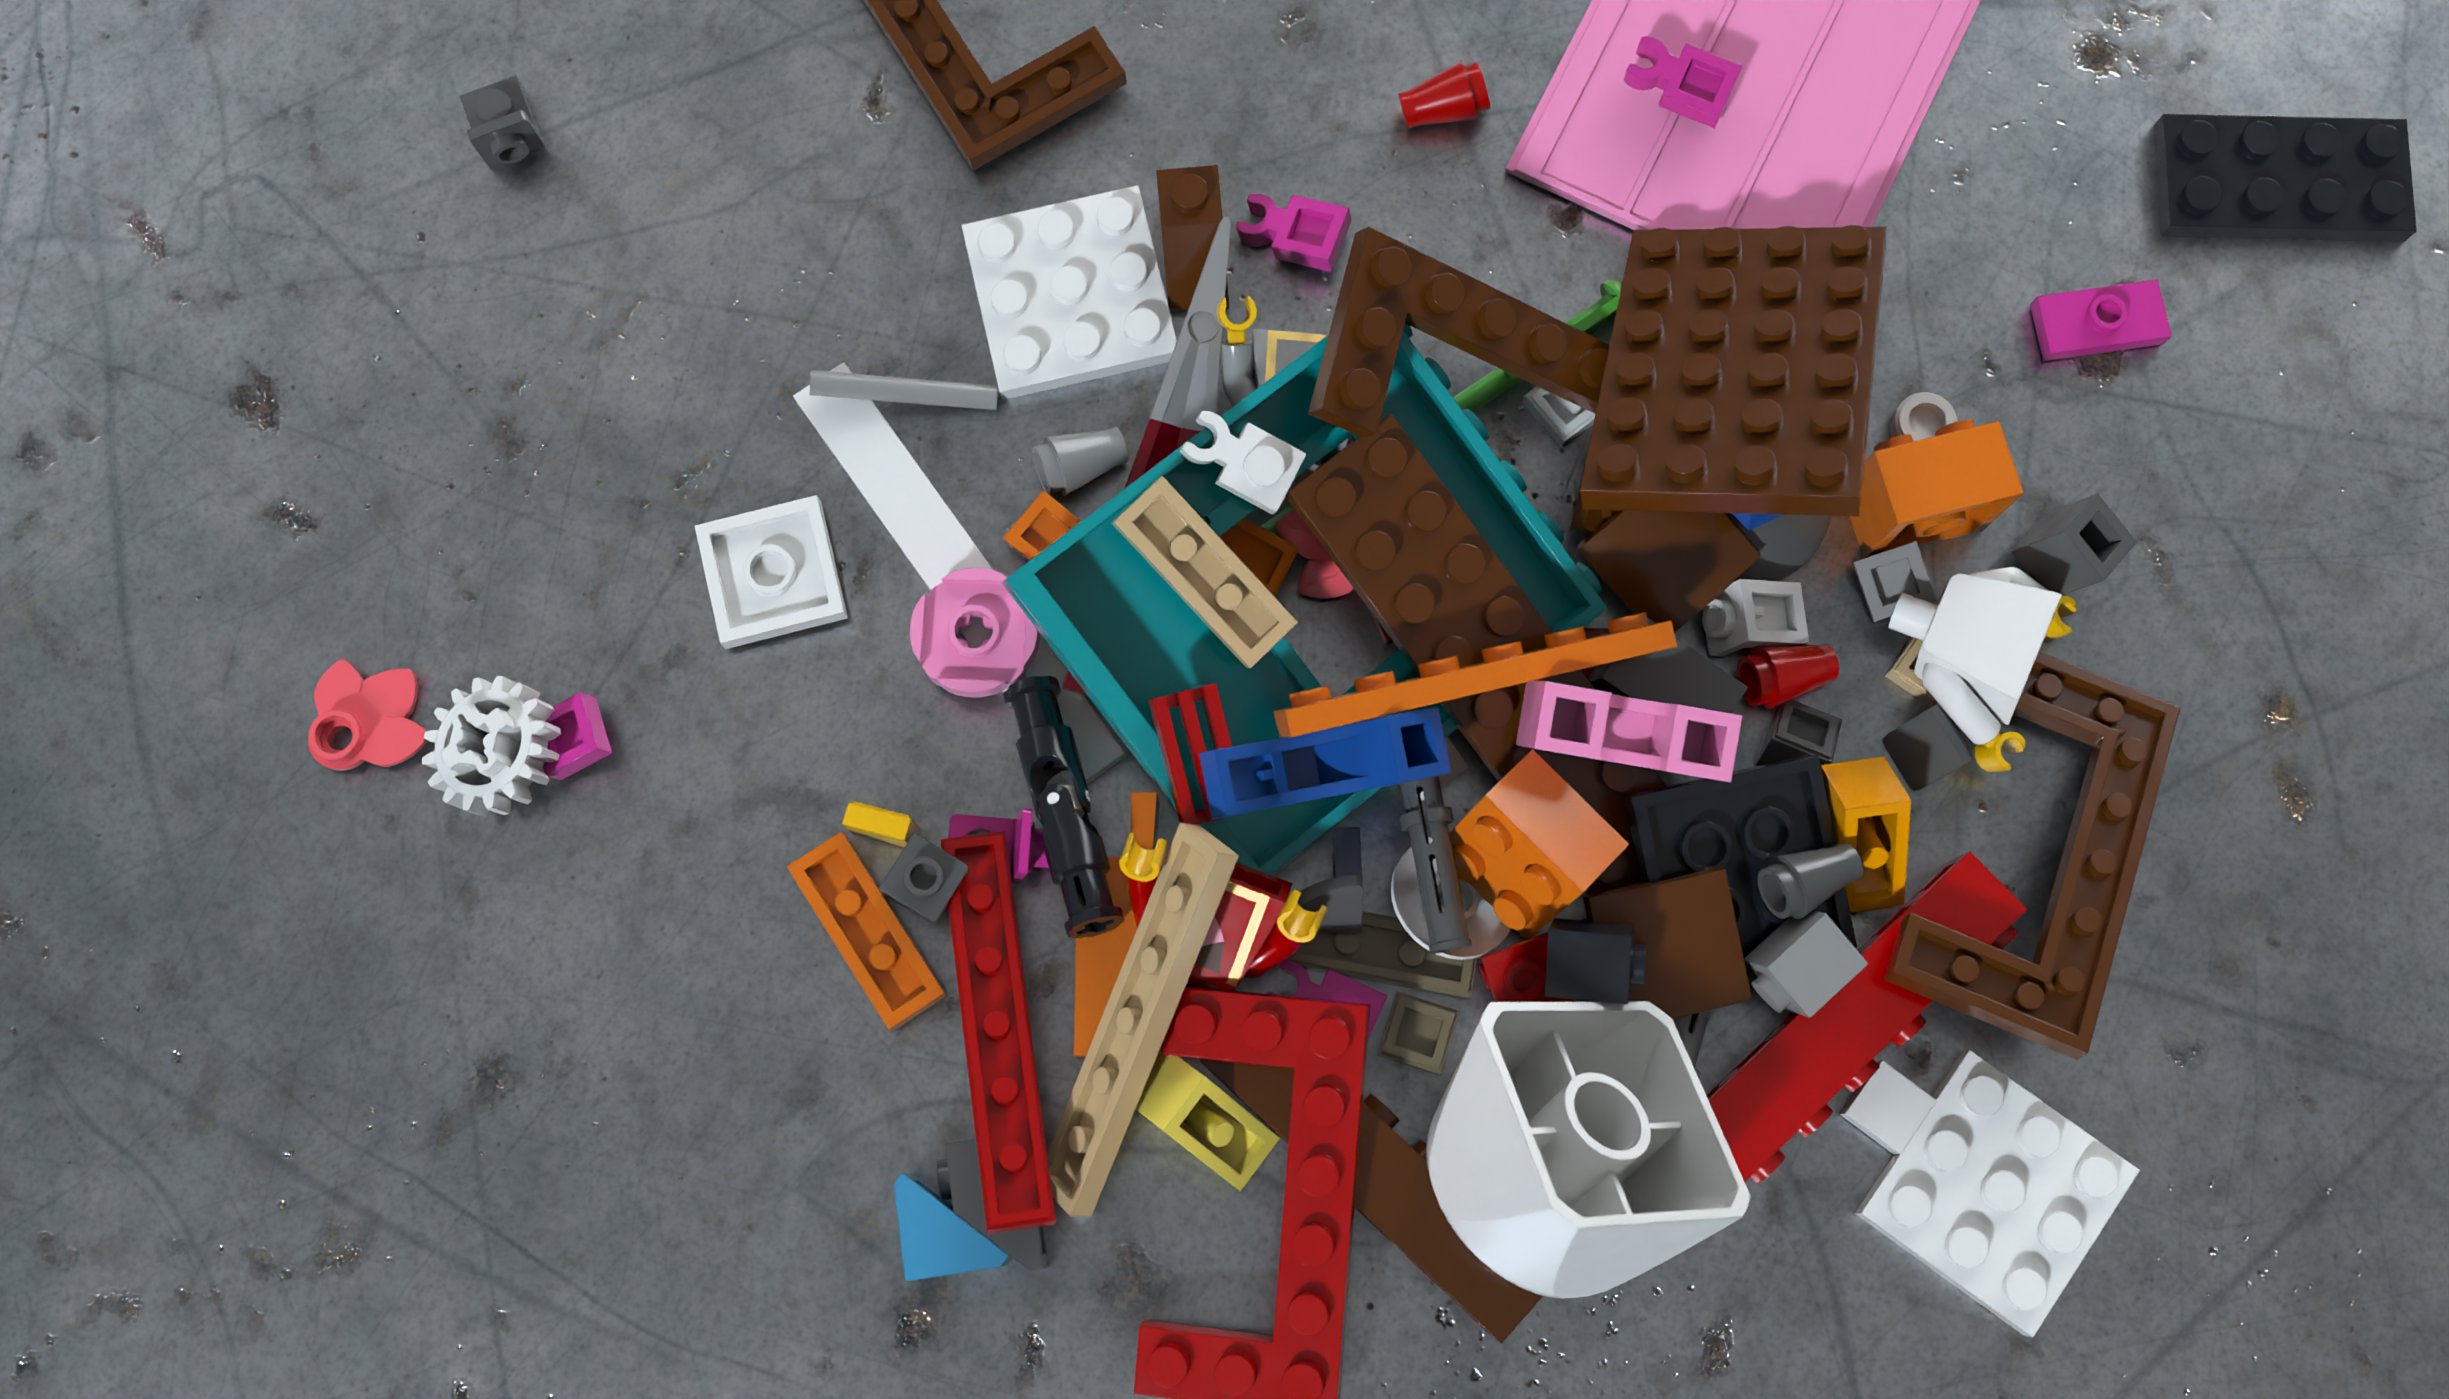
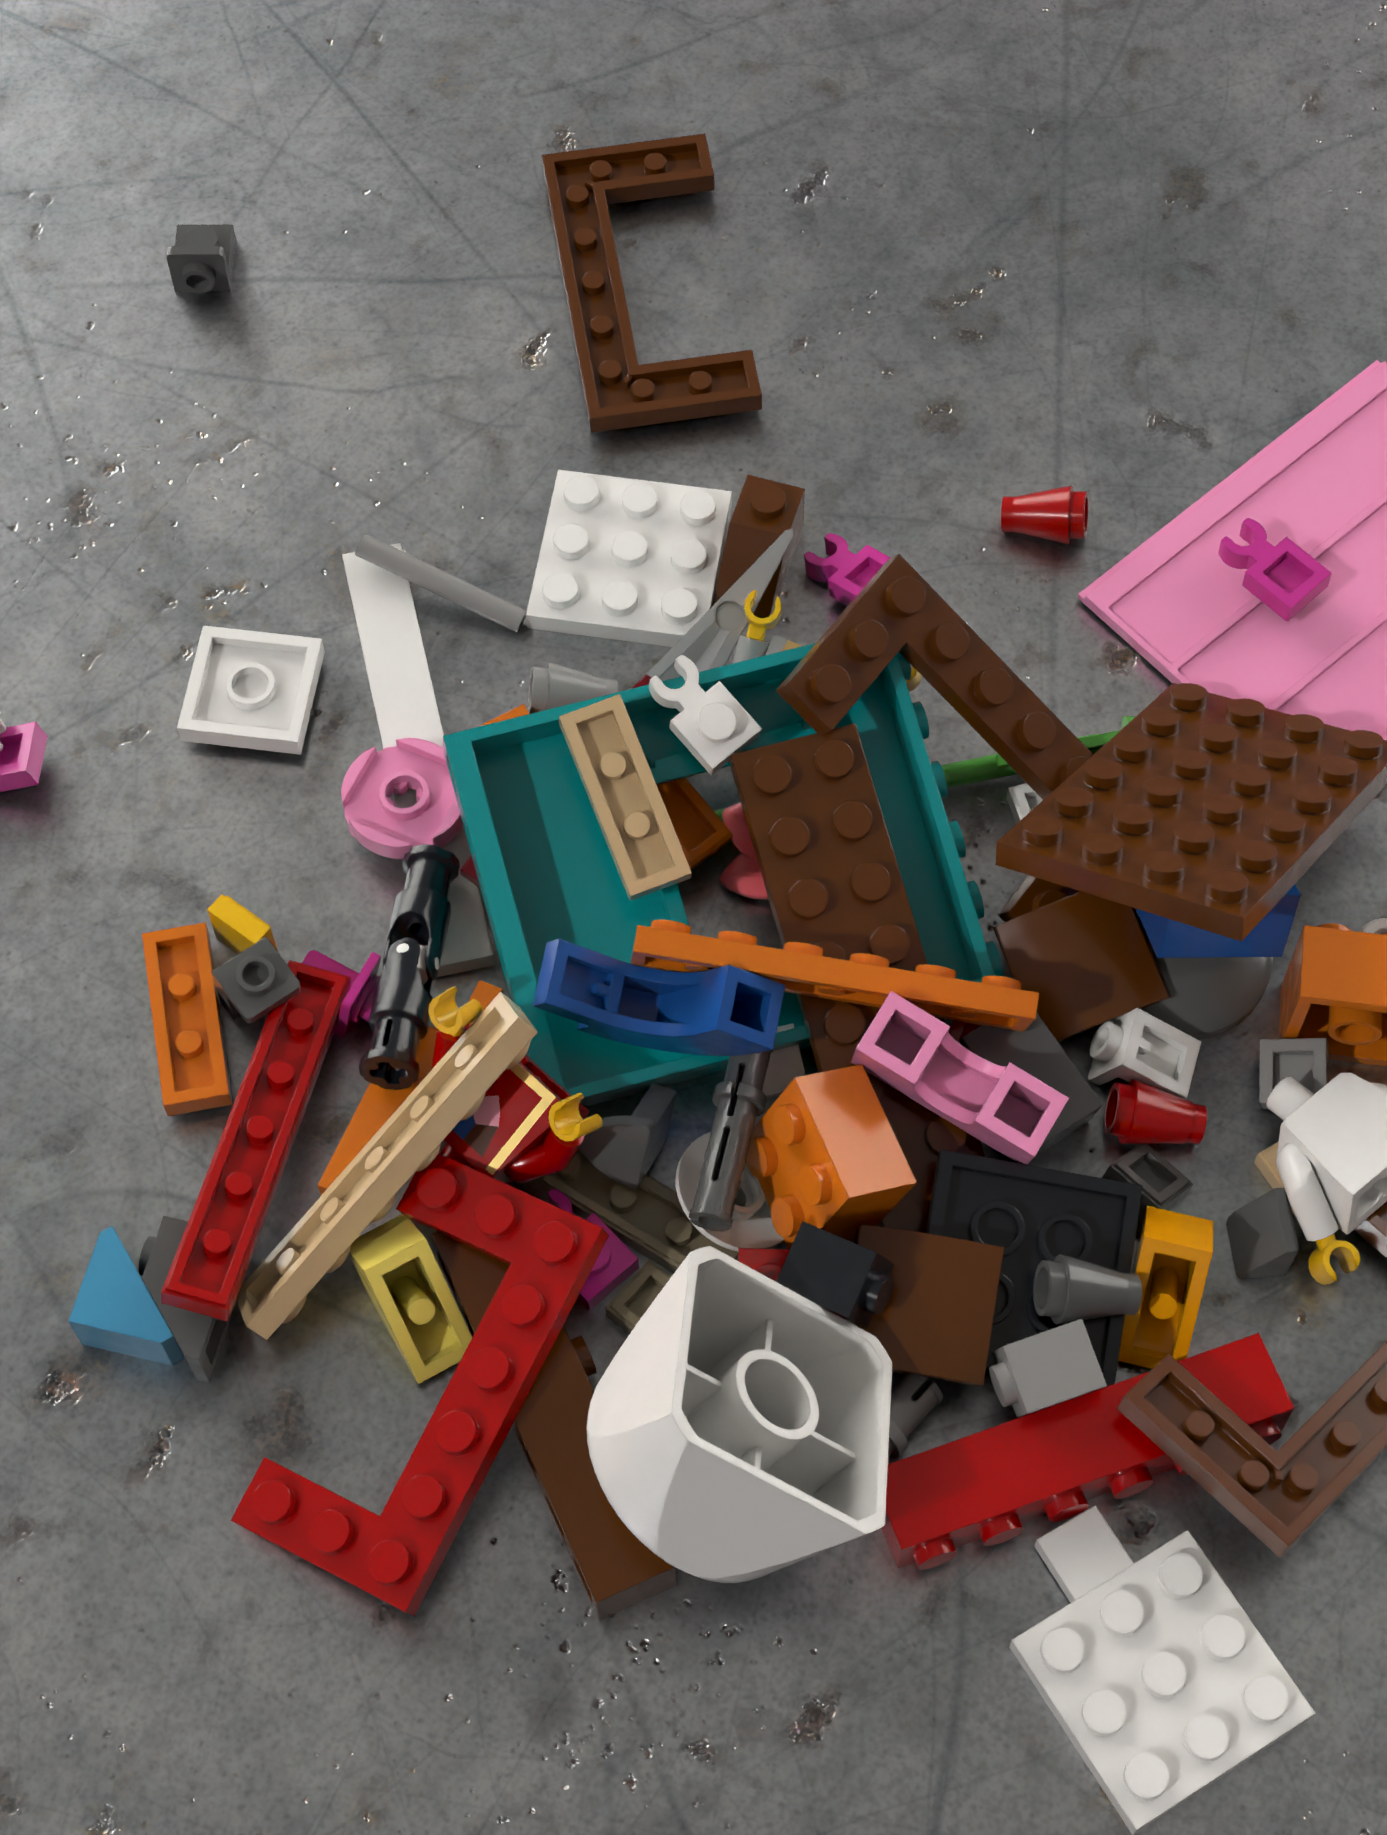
camera: 20 degrees right, 15 degrees down
red tile [1148,683,1232,825] -> none

